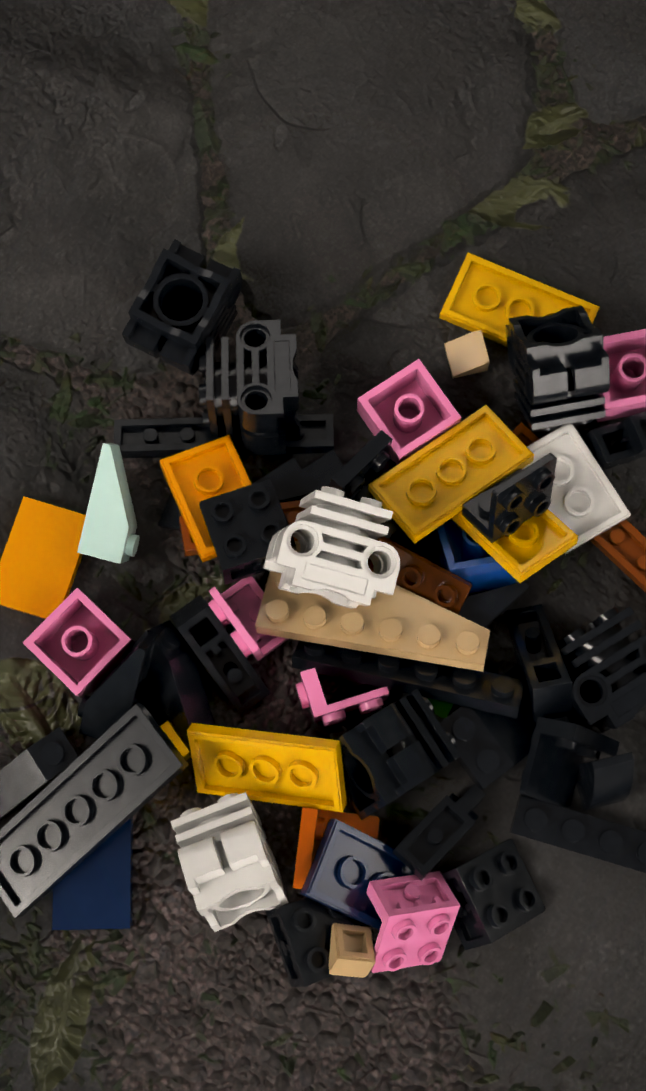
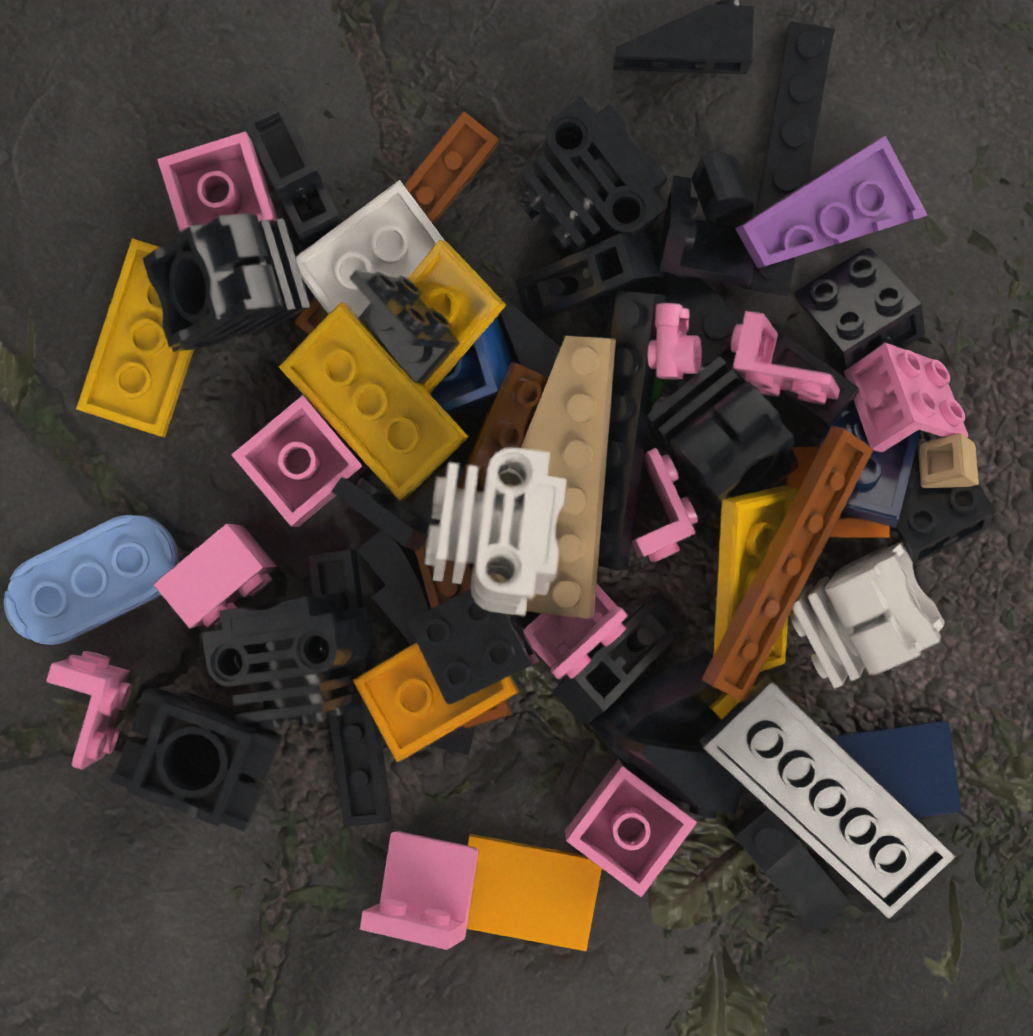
camera: 100 degrees left, 10 degrees up
light aqua slope [77,443,140,564] -> none
tan slope [444,330,490,378] -> none
none -> light blue tile [4,515,179,645]
none -> bright pink bracket [46,651,132,770]
none -> bright pink brick [153,524,277,628]
none -> bright pink bracket [360,831,478,950]
none -> bright pink plate [648,303,702,380]
none -> dark orange plate [701,426,874,702]
none -> bright pink bracket [731,311,840,405]
none -> medium lavender wing [735,136,928,268]

